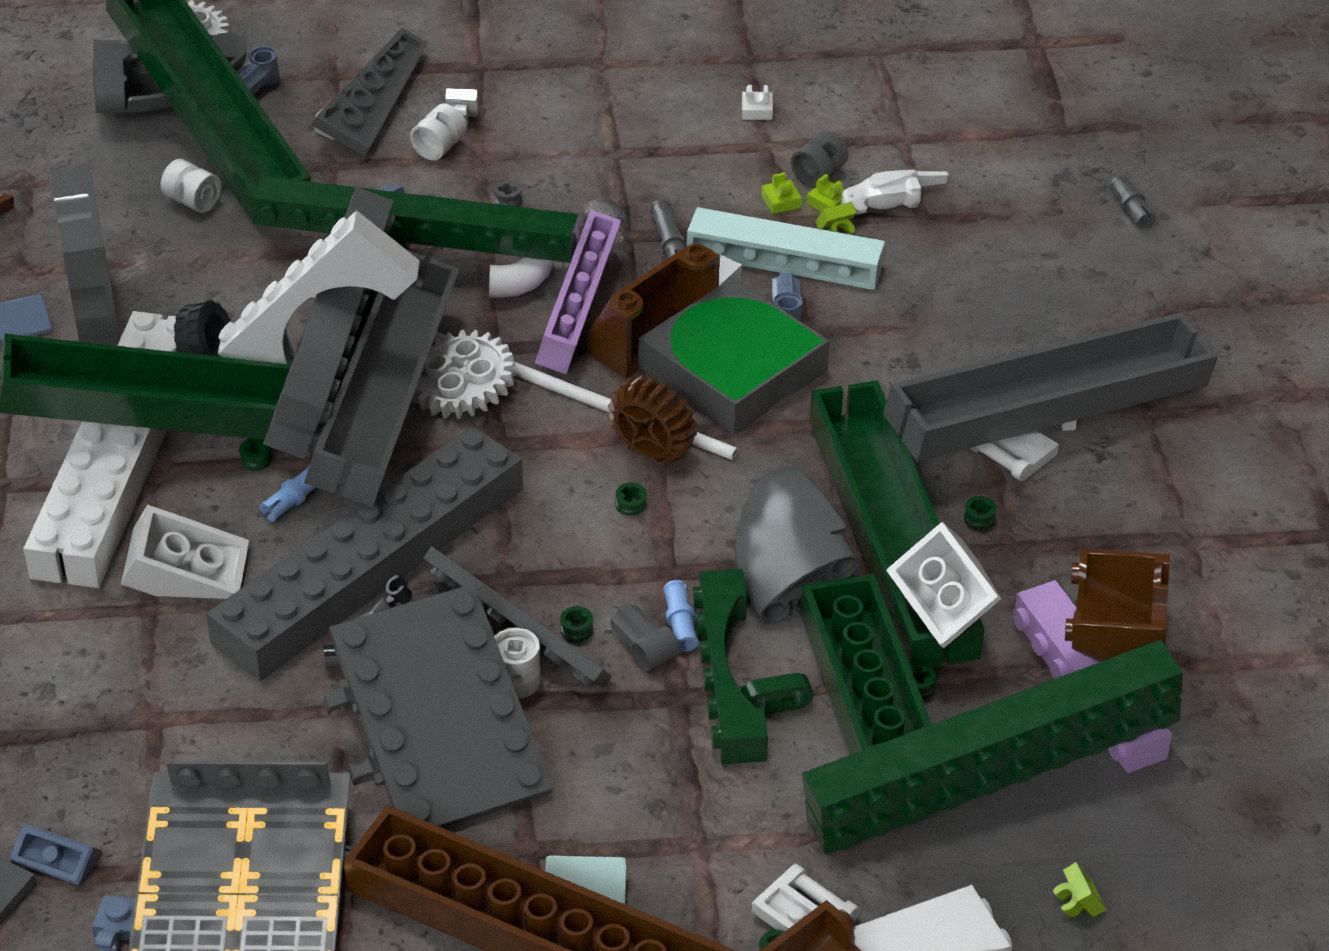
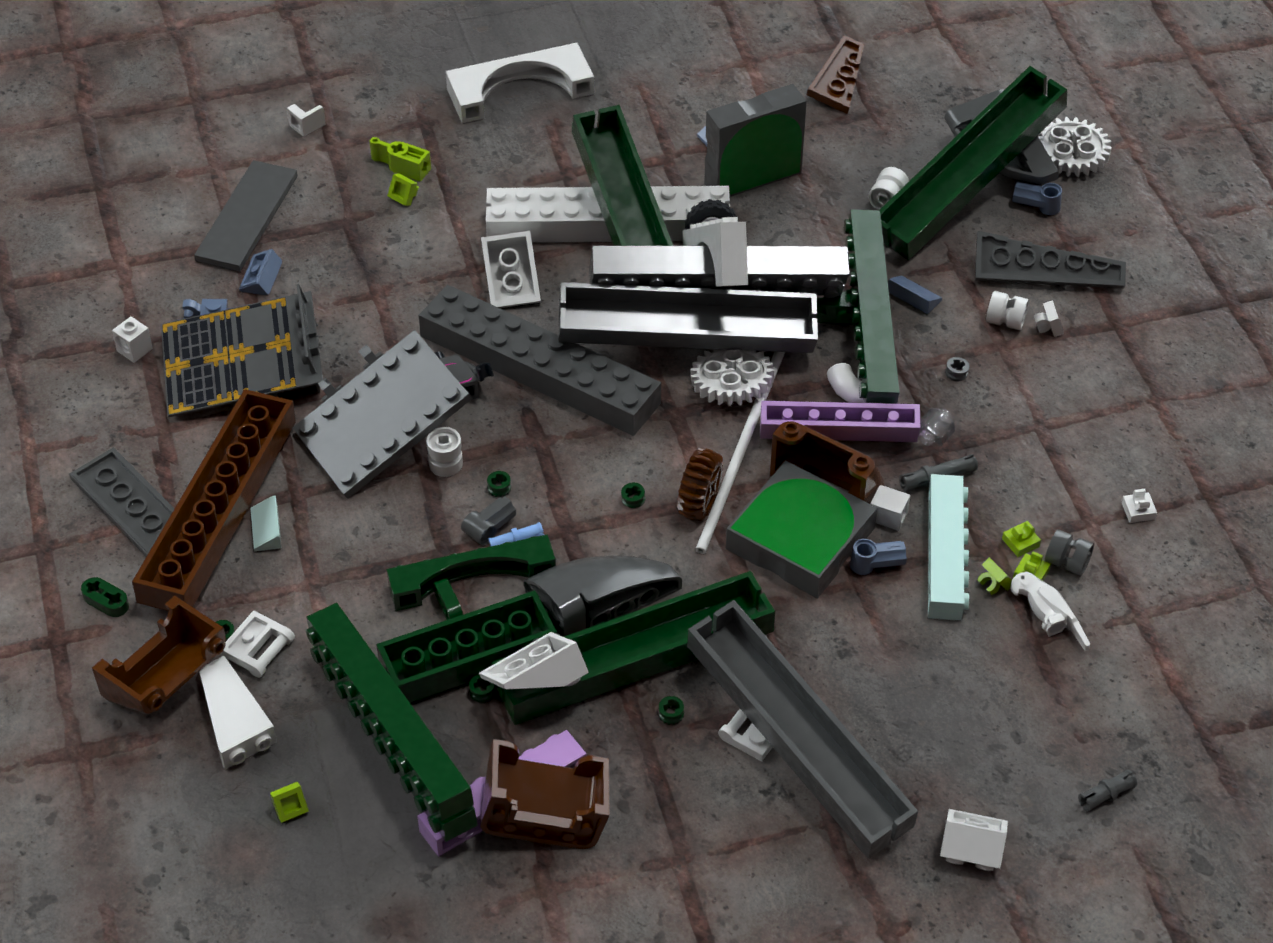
camera: 80 degrees right, 5 degrees up
dark grey wing [423,546,612,688] -> none
none -> white slope [940,809,1008,871]

